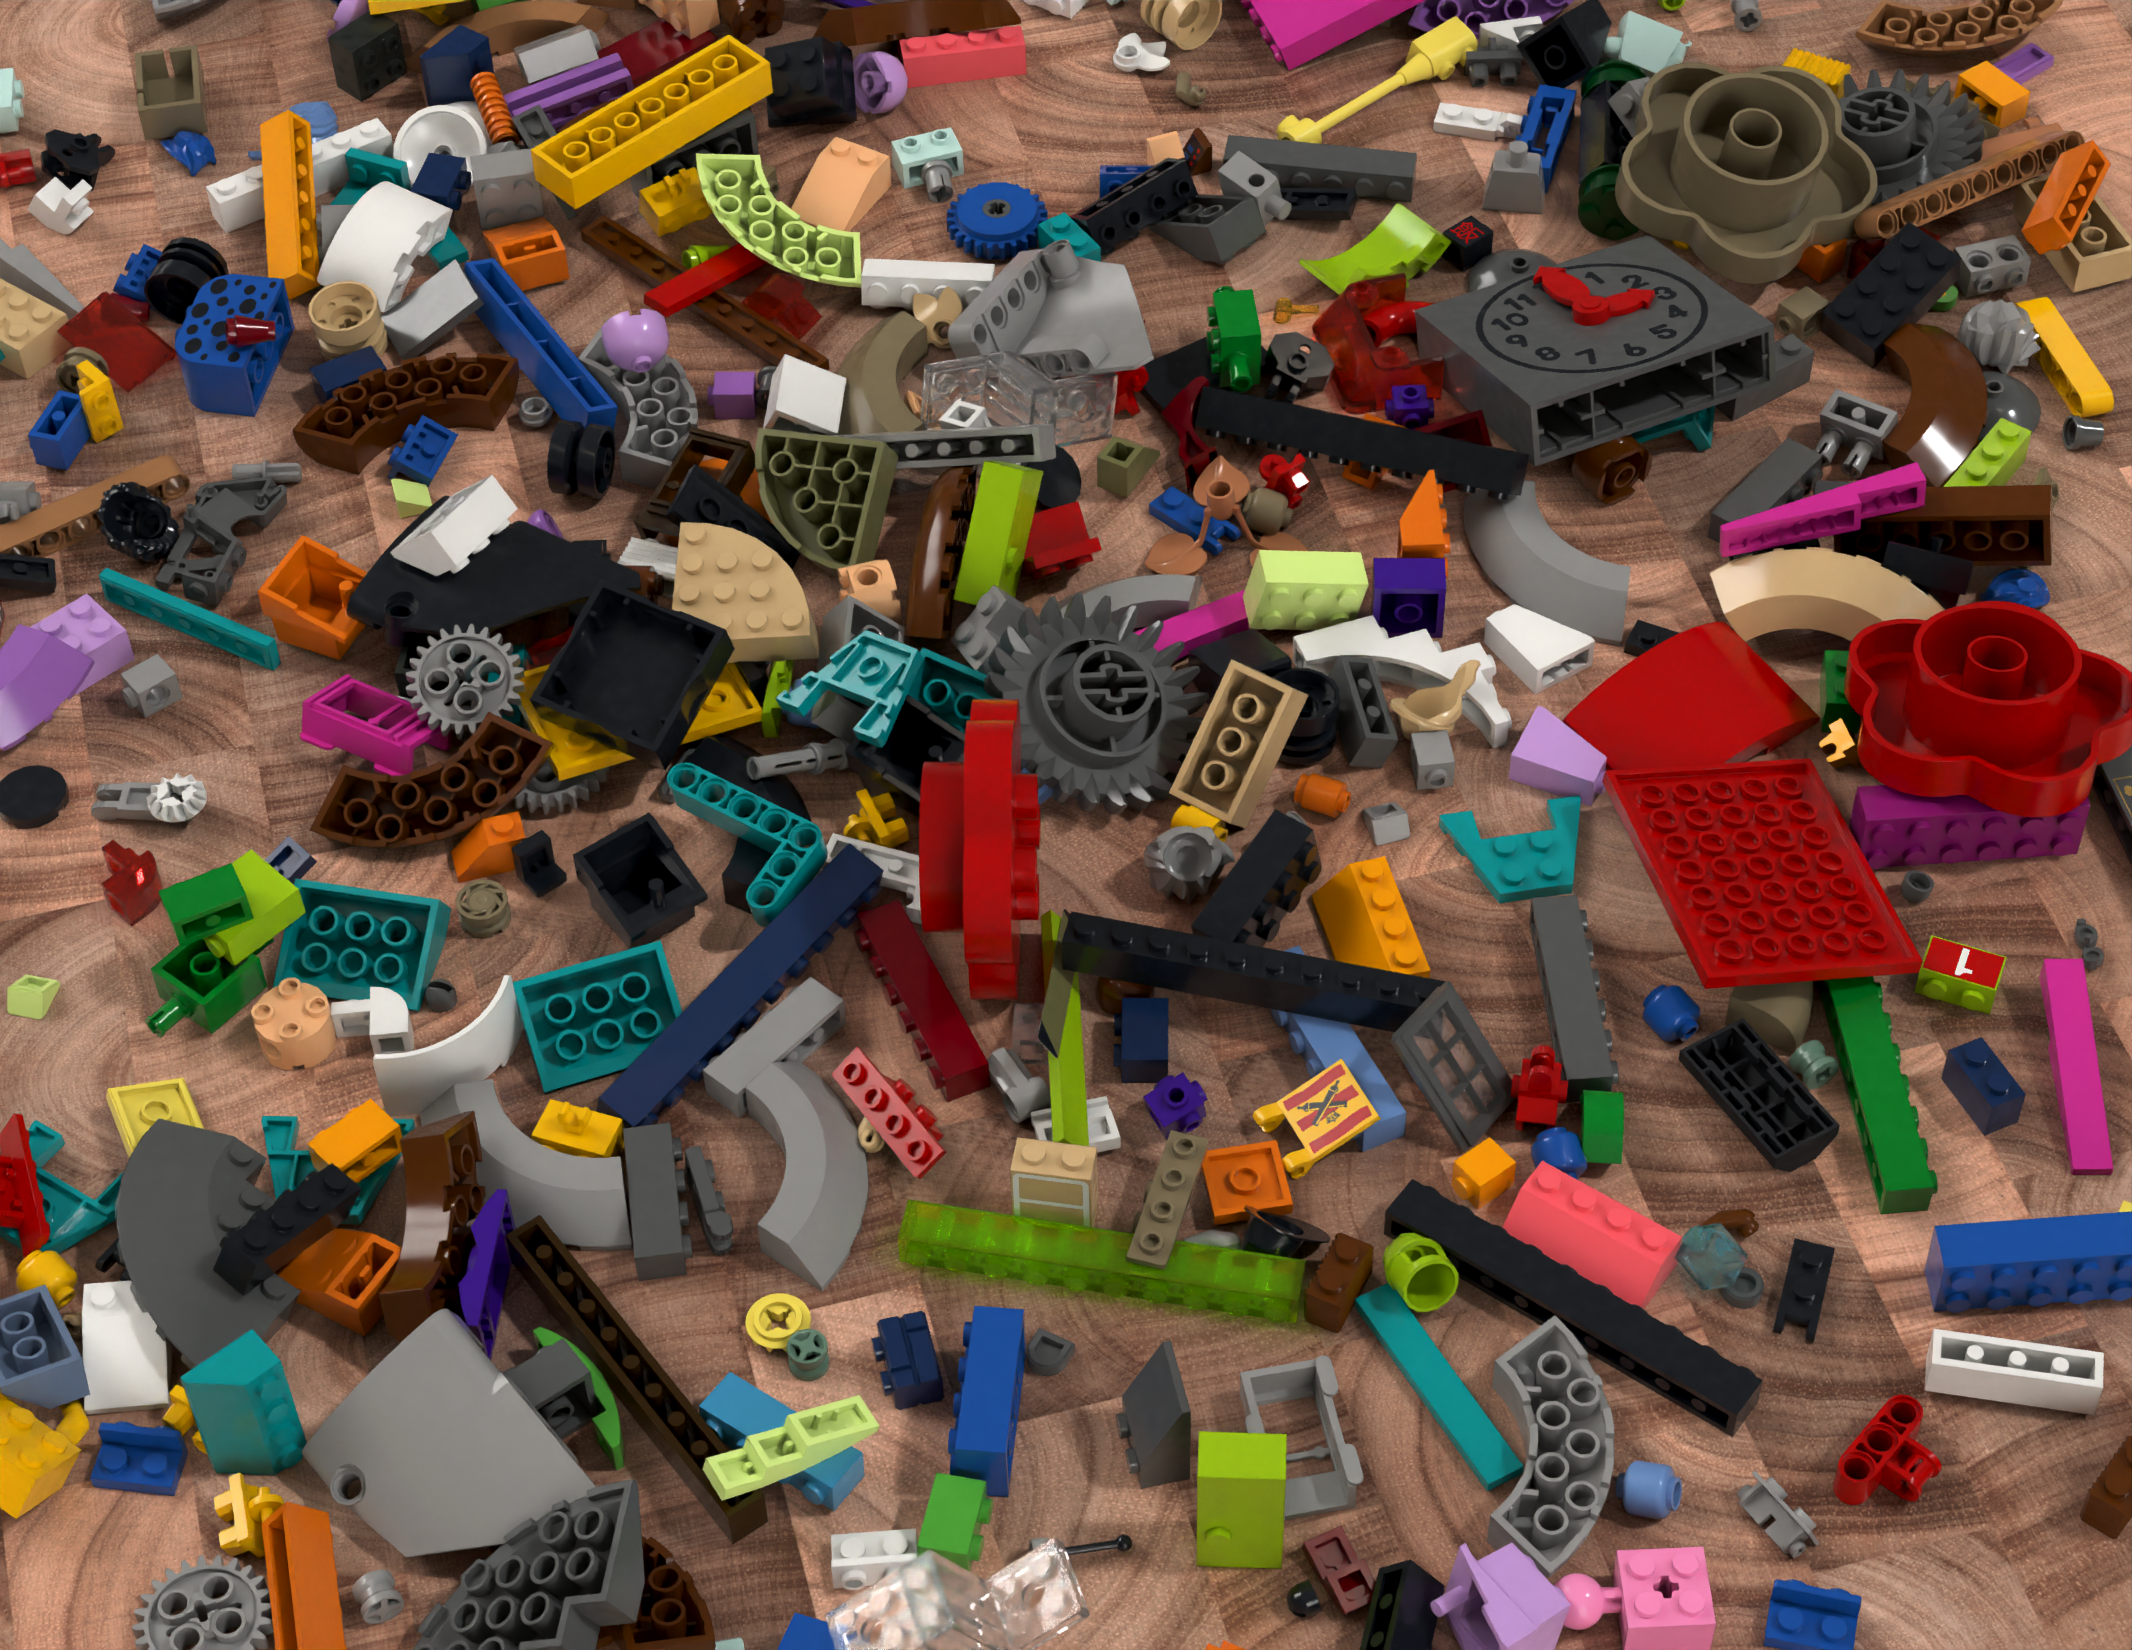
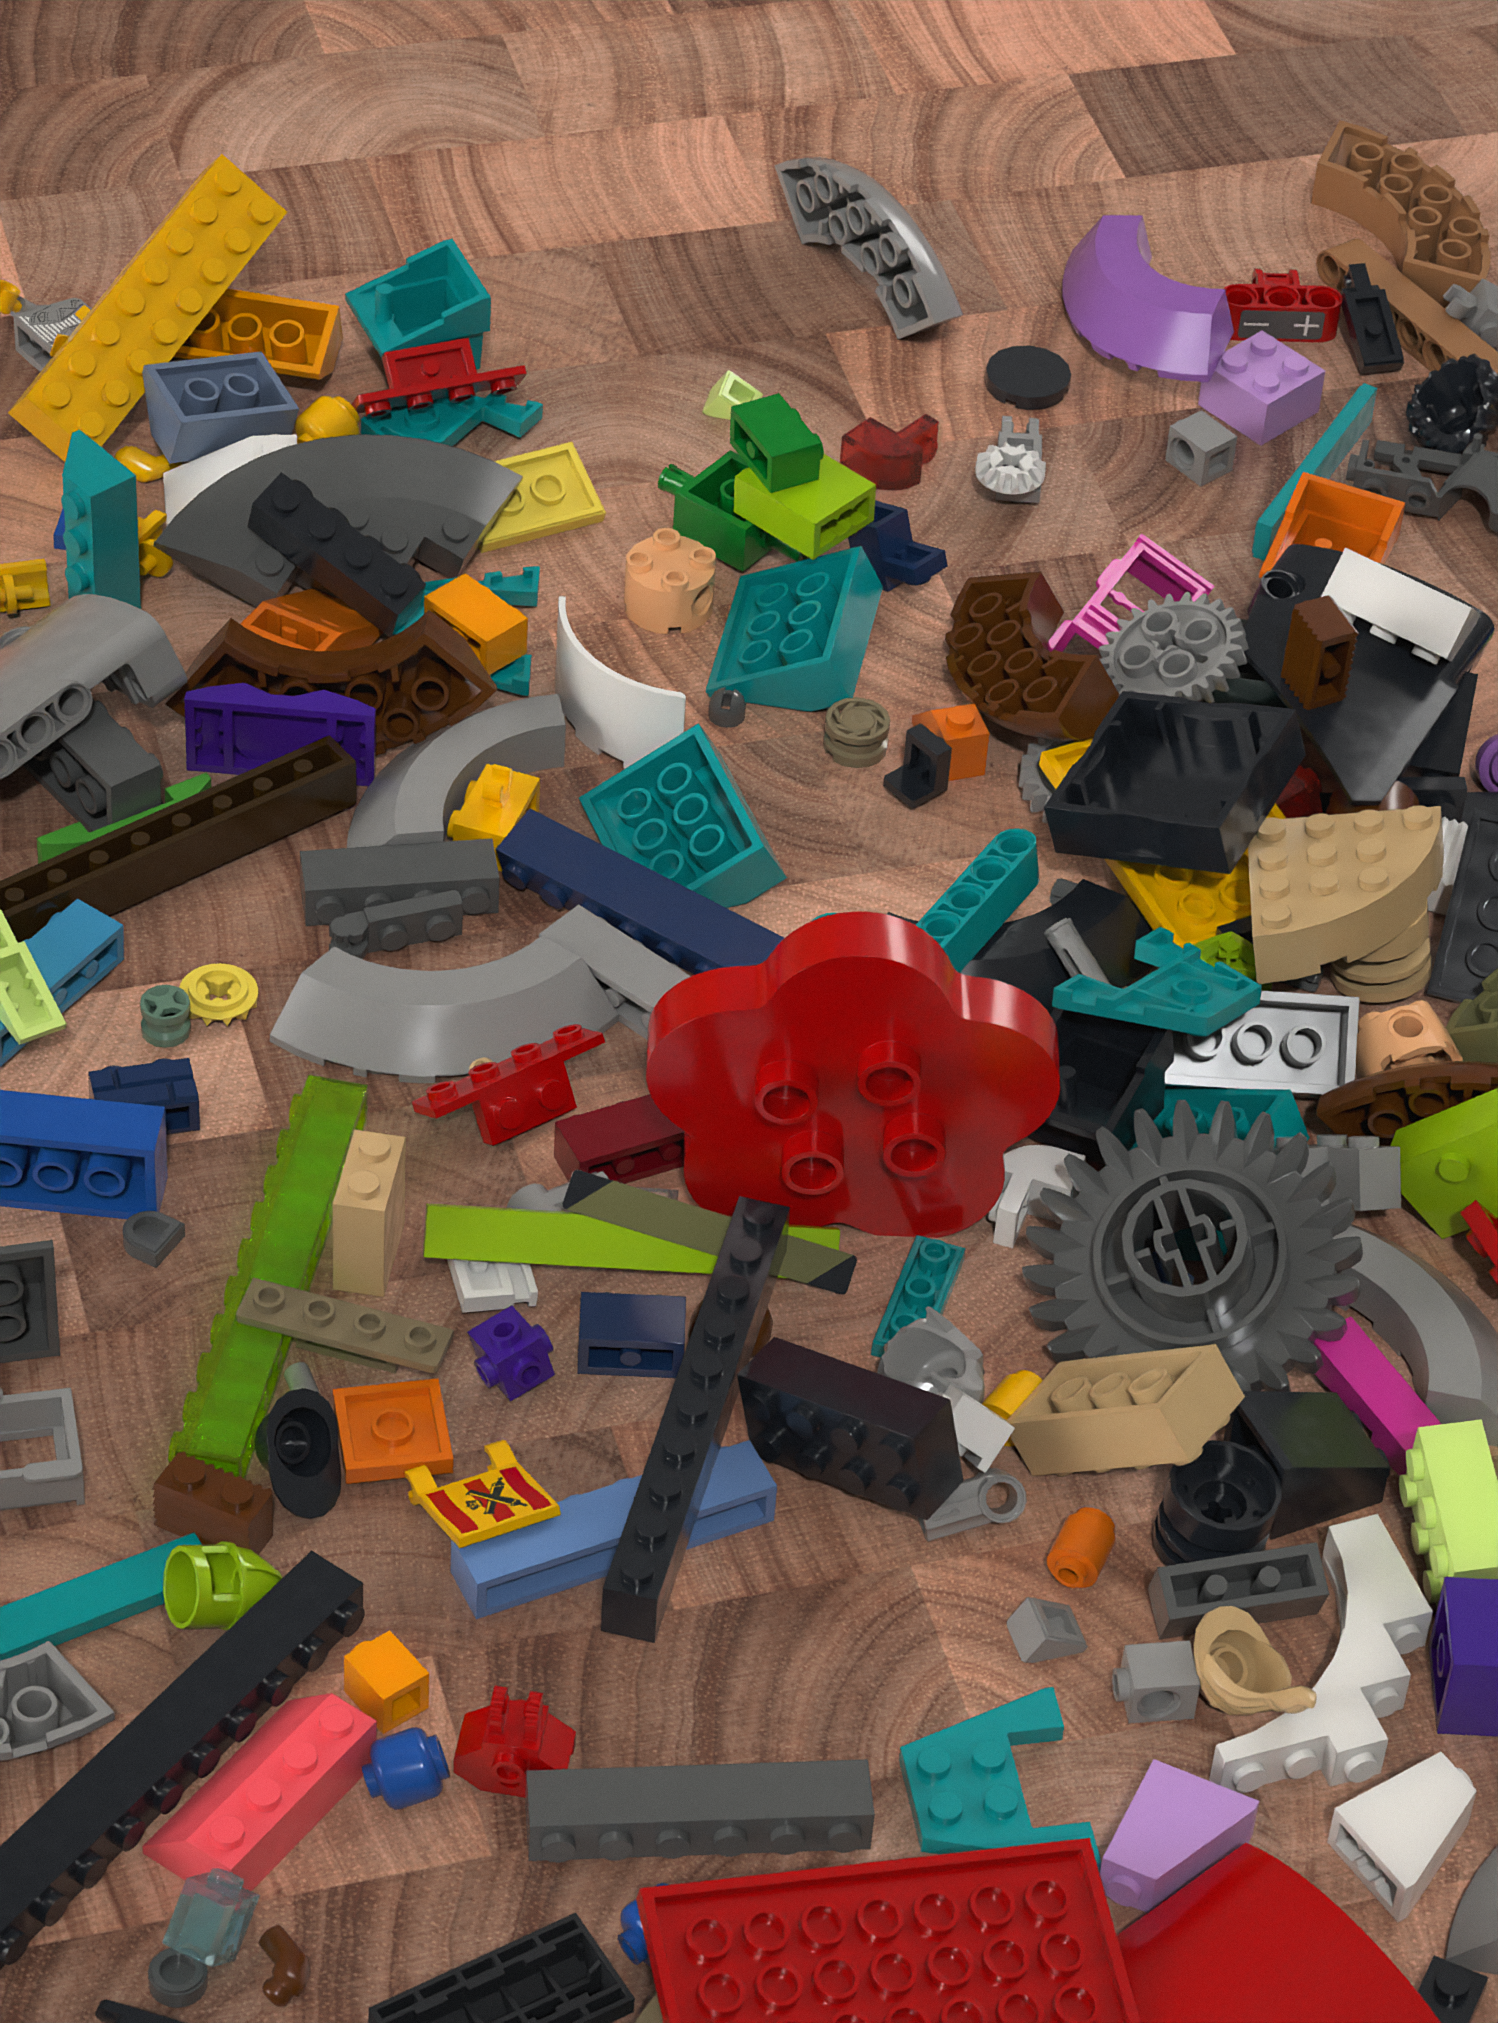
camera: 85 degrees right, 5 degrees down
white brick [331,987,414,1055] -> none
black piece [573,812,708,949] -> none
light orange slope [1312,856,1431,978] -> none
dark grey piece [1390,982,1516,1152] -> none
green brick [1579,1090,1624,1164] -> none
none -> teal tile [871,1235,966,1358]
none -> white brick [937,1384,1015,1473]
none -> reddish brown brick [1281,595,1359,710]

